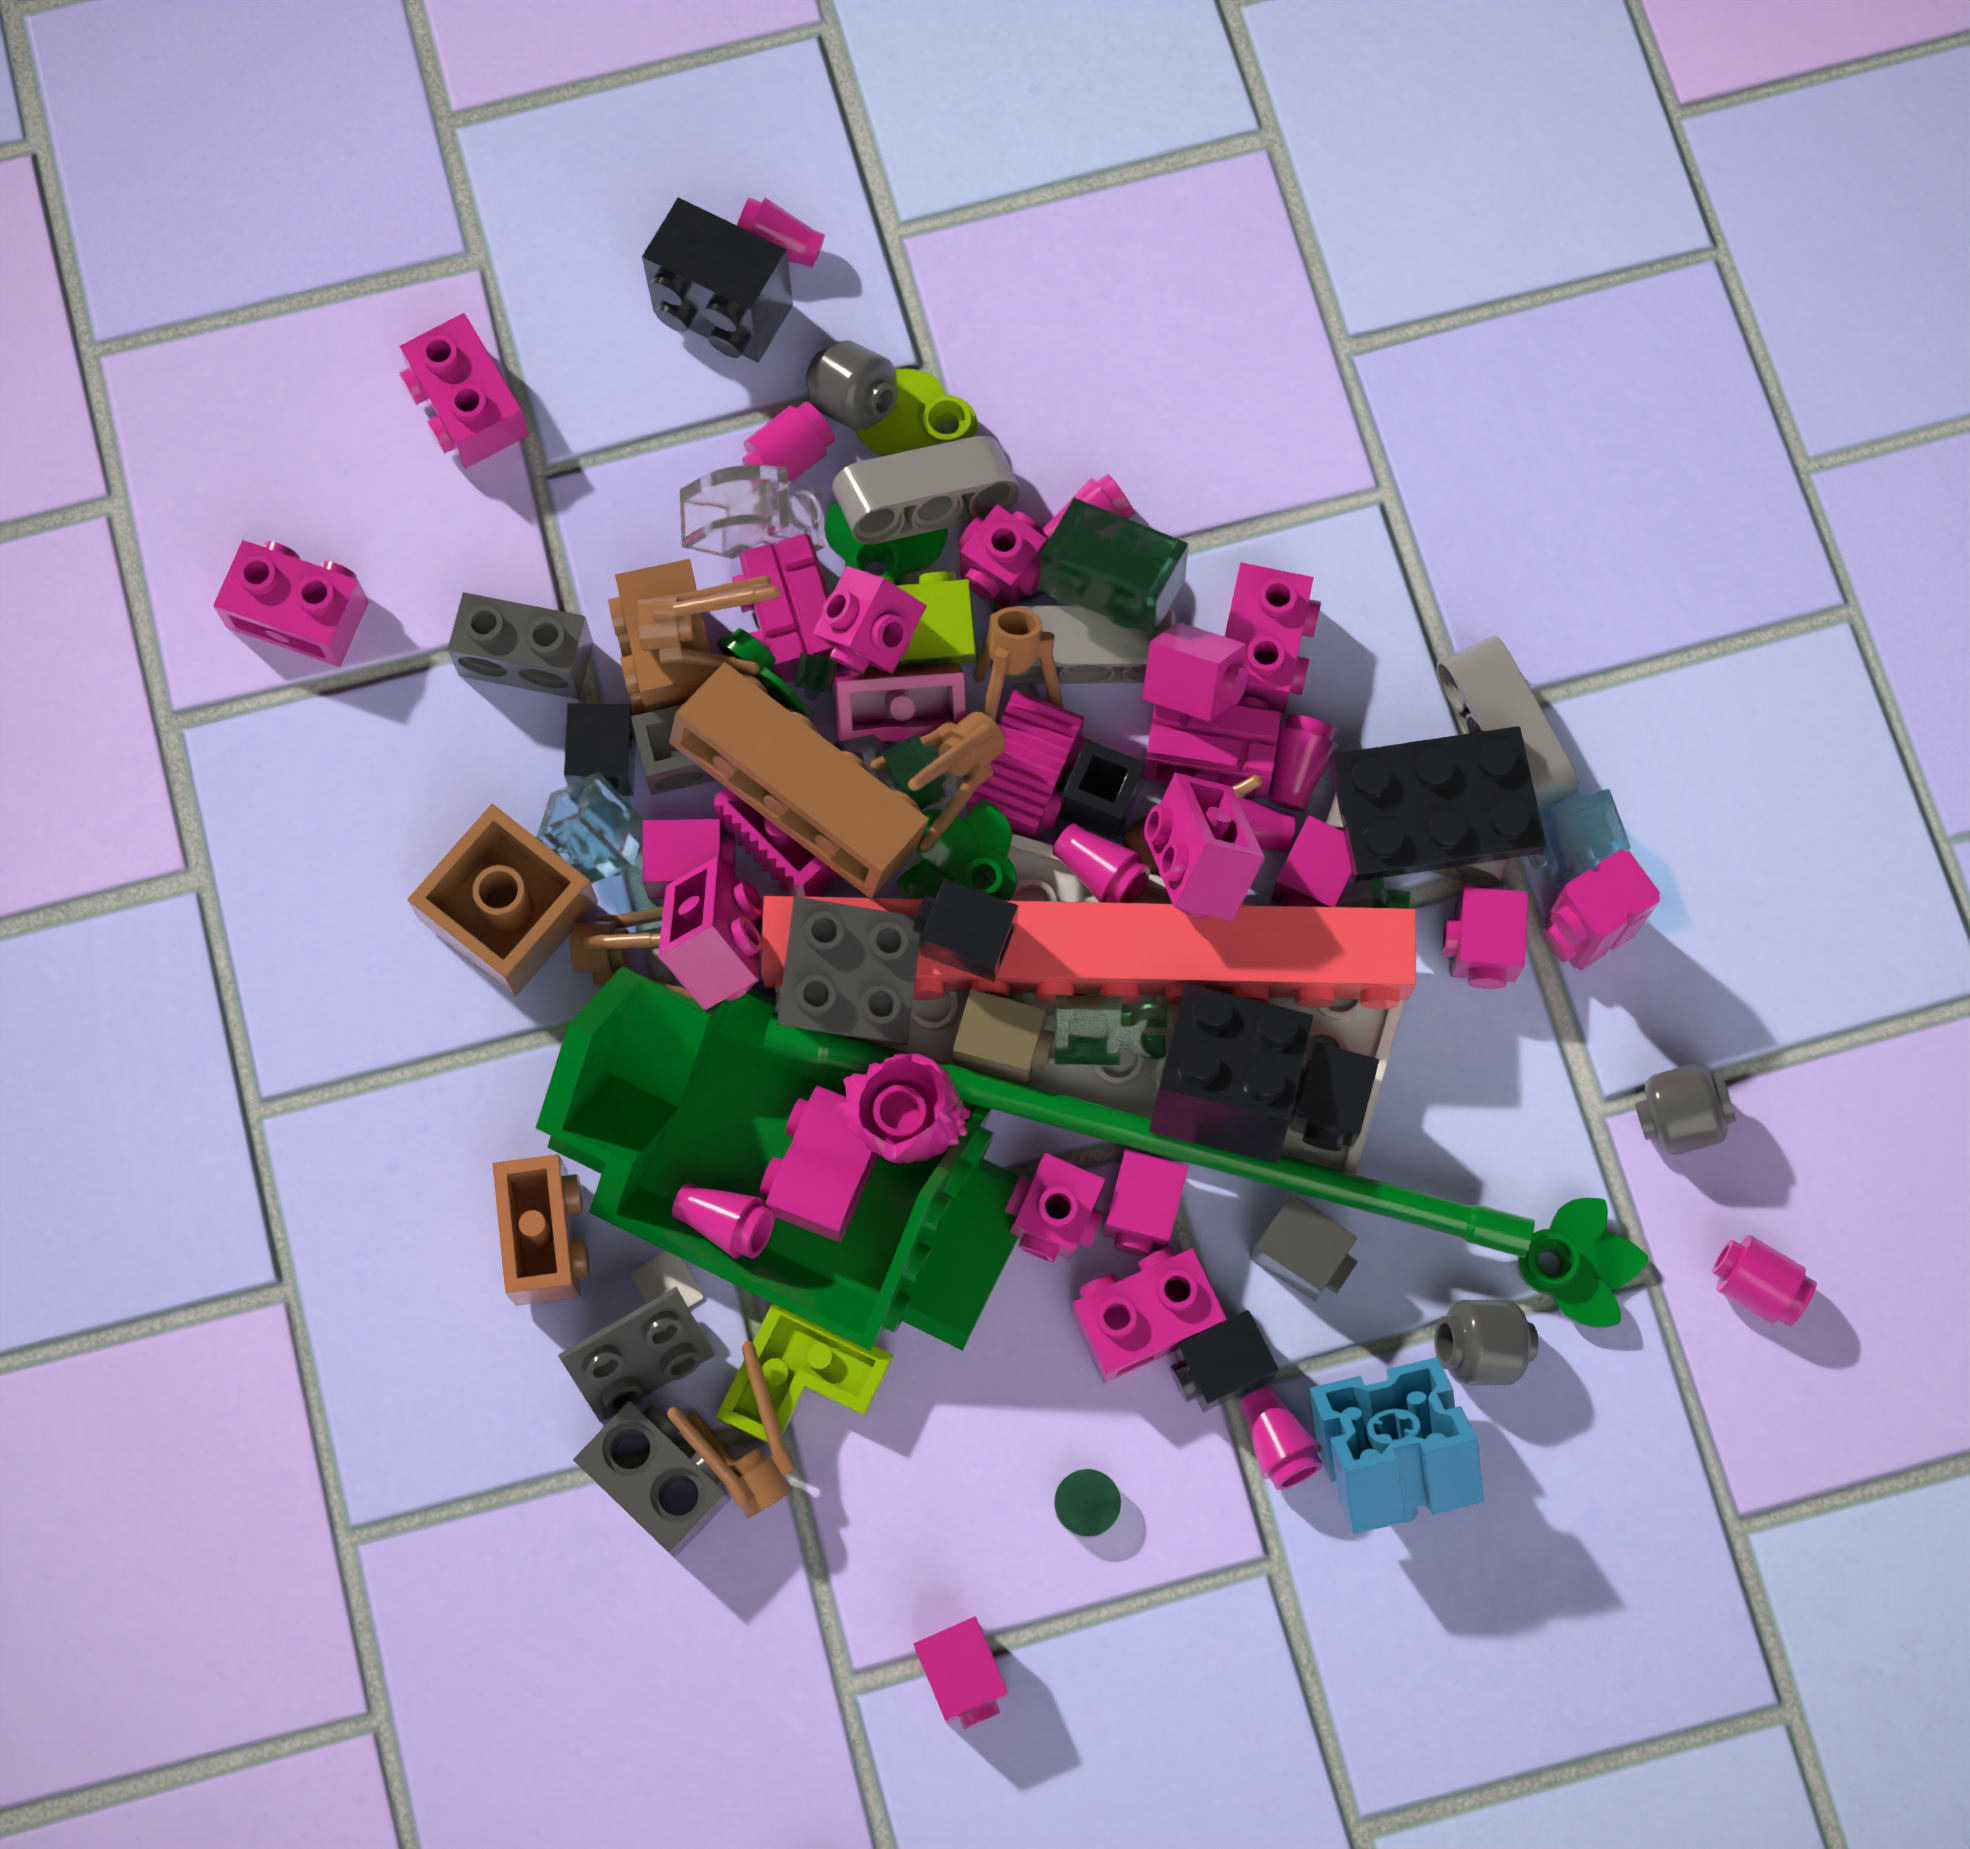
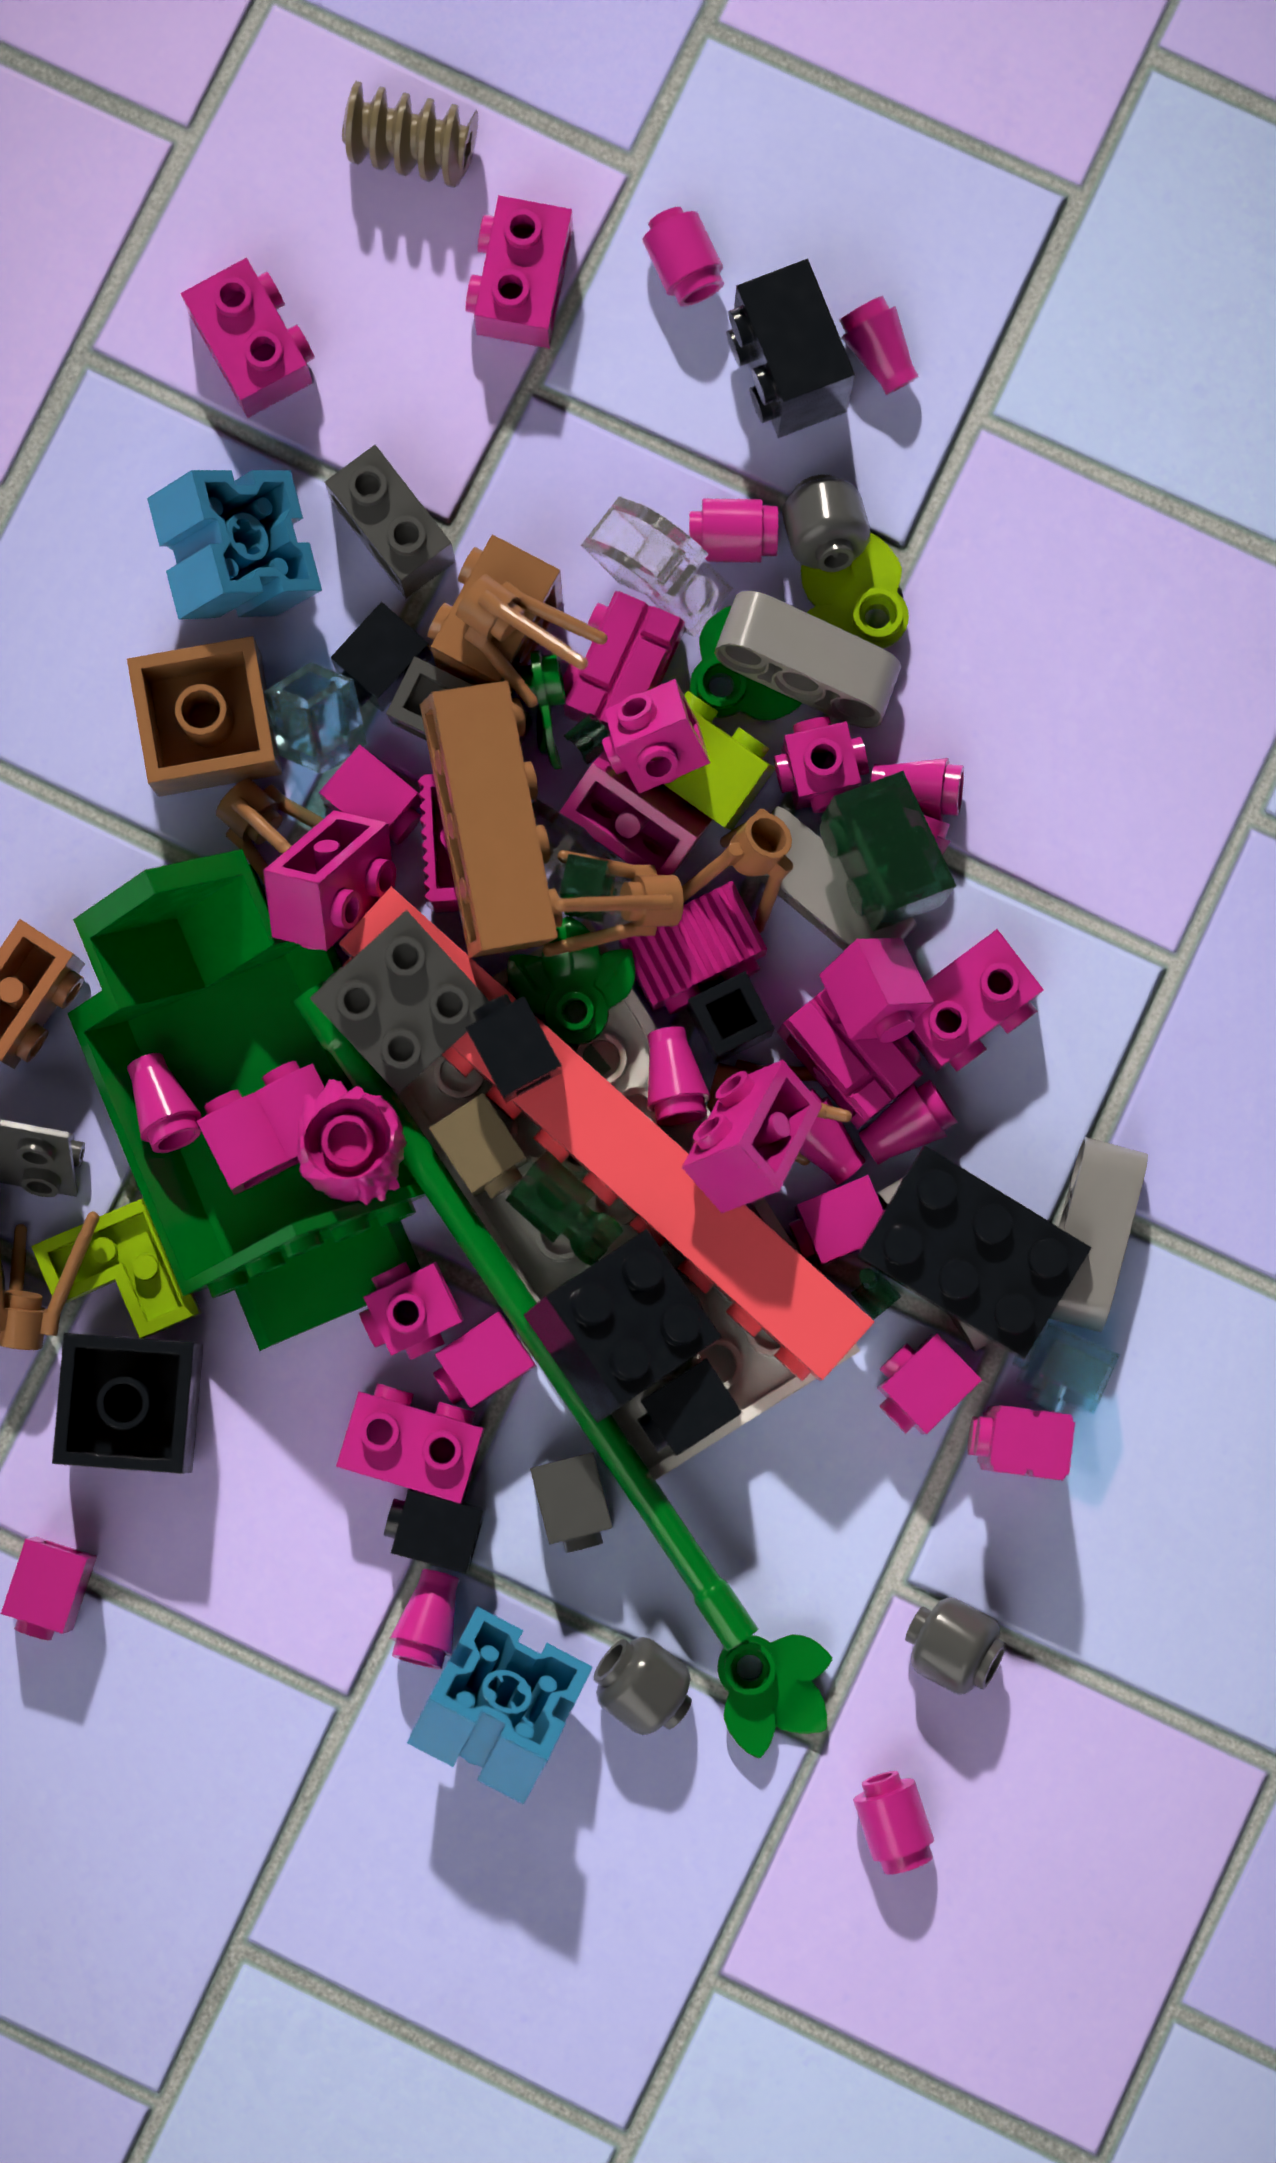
camera: 40 degrees right, 10 degrees up
white sticker [631,1251,703,1307] -> none
clear green tile [1054,1469,1121,1538] -> none
none -> black brick [52,1333,204,1474]
none -> dark azure brick [147,470,322,620]
none -> dark tan piece [342,81,478,188]
none -> dark pink brick [642,207,724,307]

